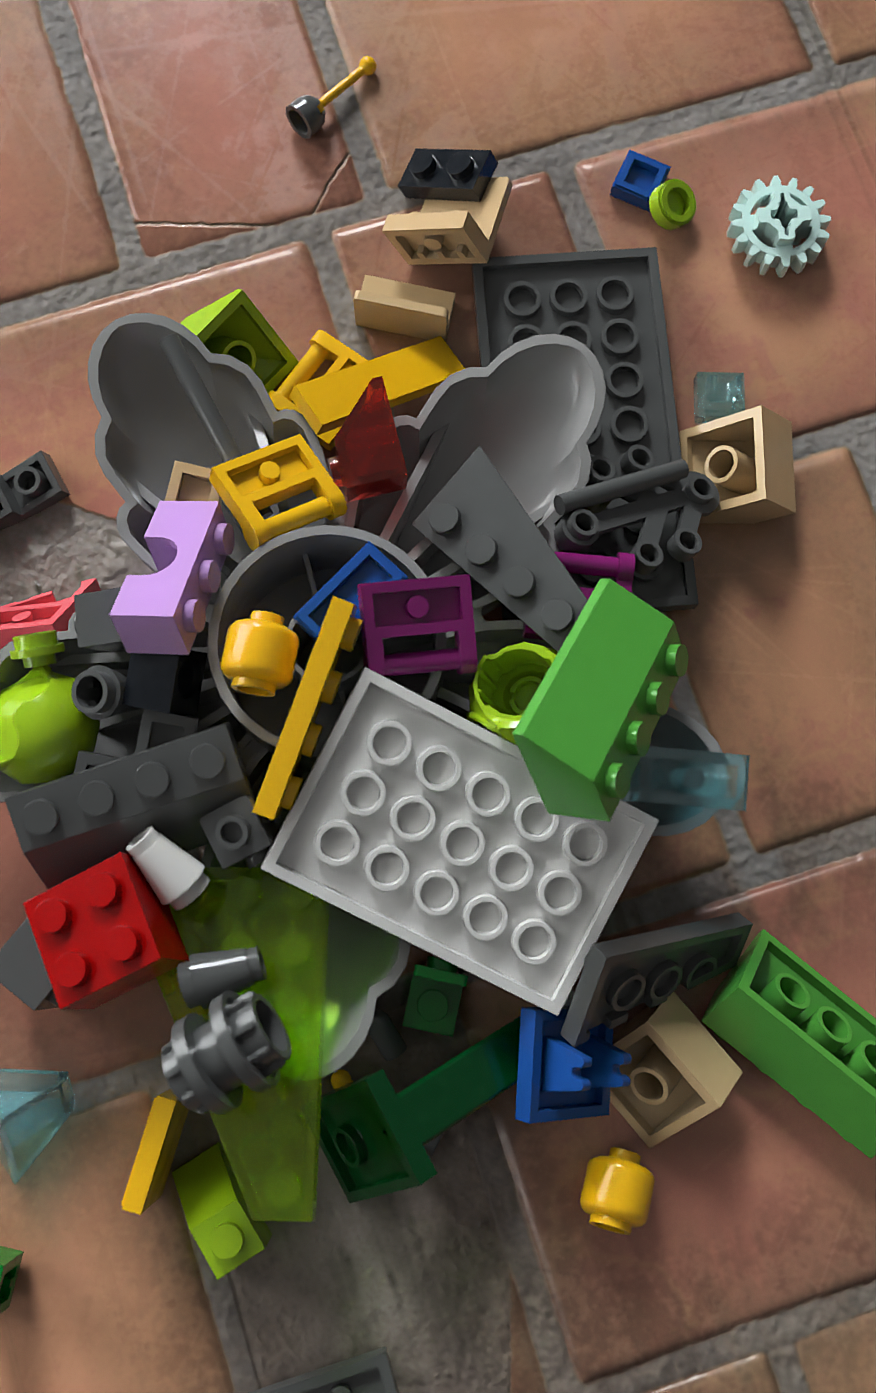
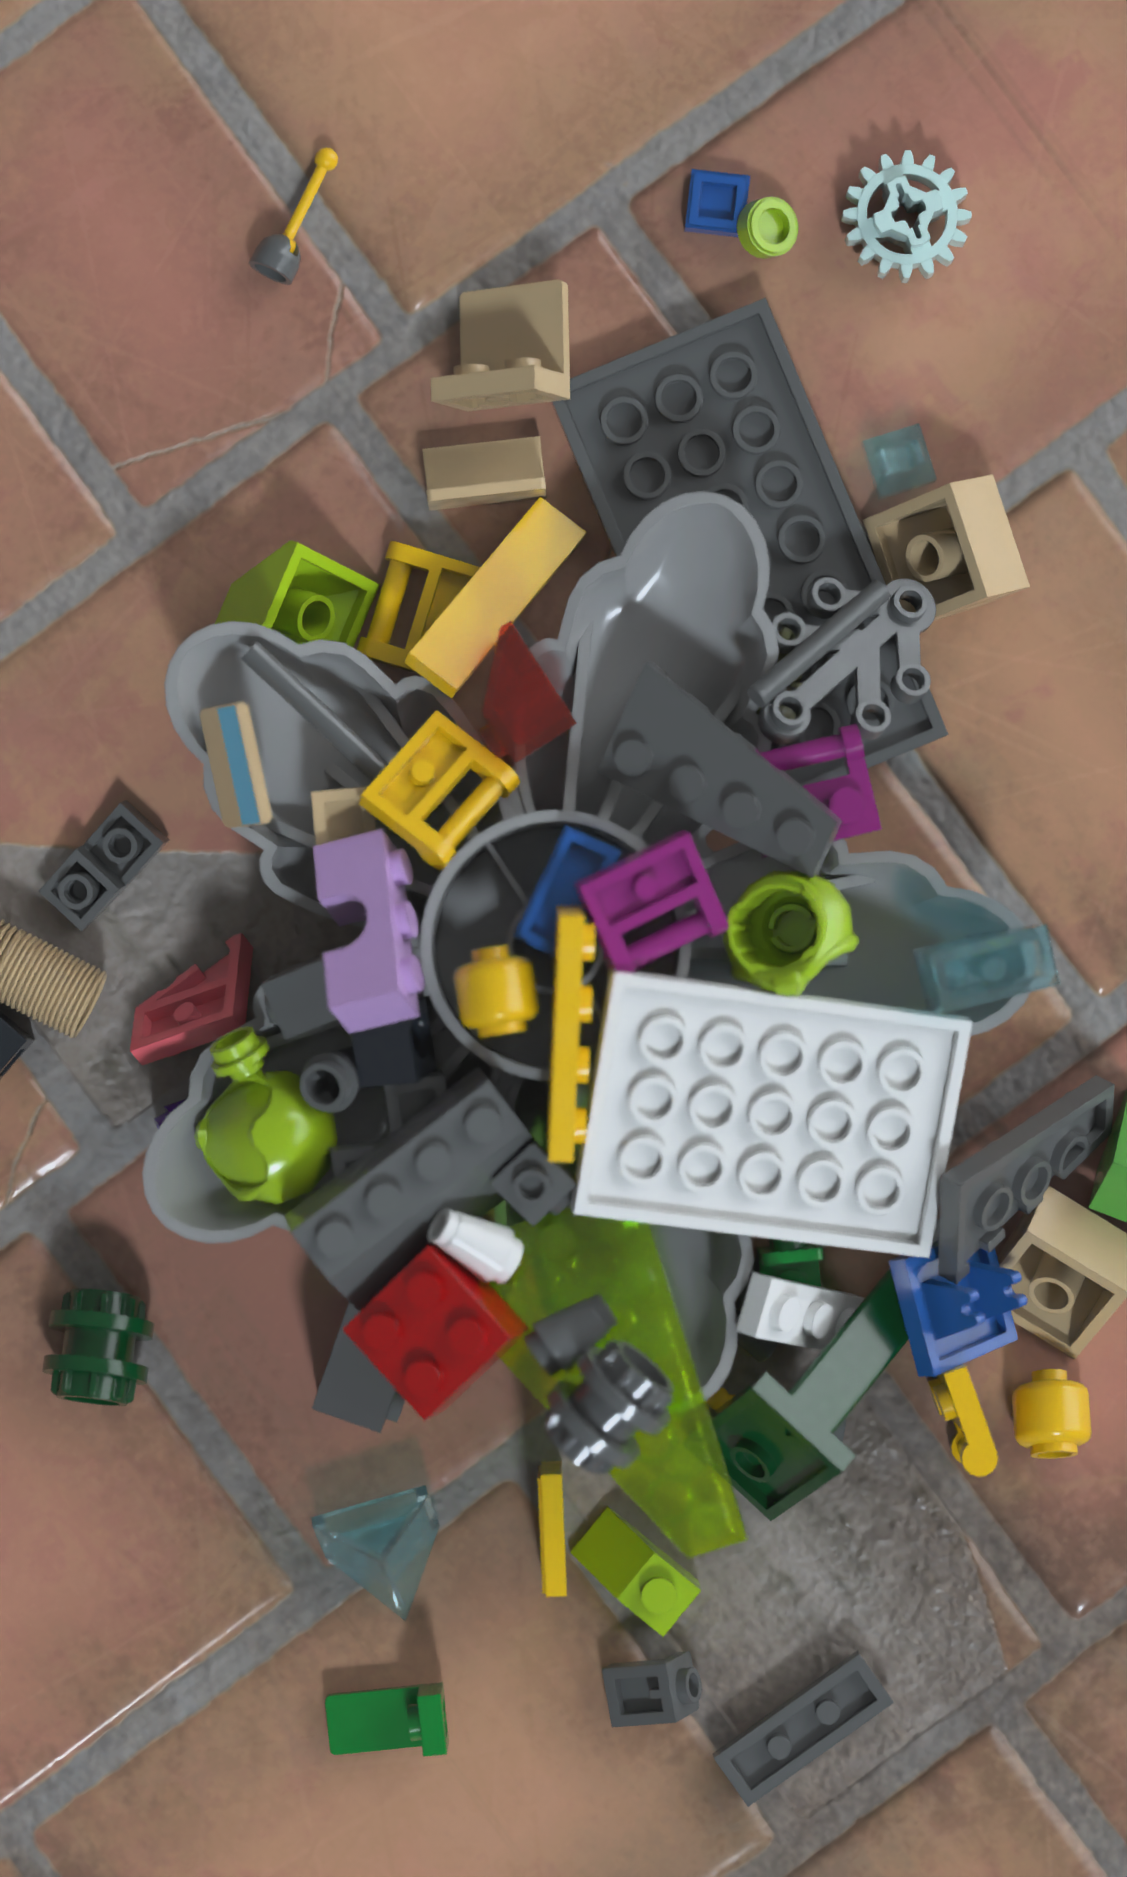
camera: 15 degrees left, 10 degrees up
black plate [398,148,498,202] -> none
bright green slope [512,578,689,822] -> none
none -> tan slope [199,700,273,828]
none -> dark grey bracket [602,1651,702,1728]
none -> white plate [736,1272,865,1350]
none -> yellow plate [927,1364,998,1477]

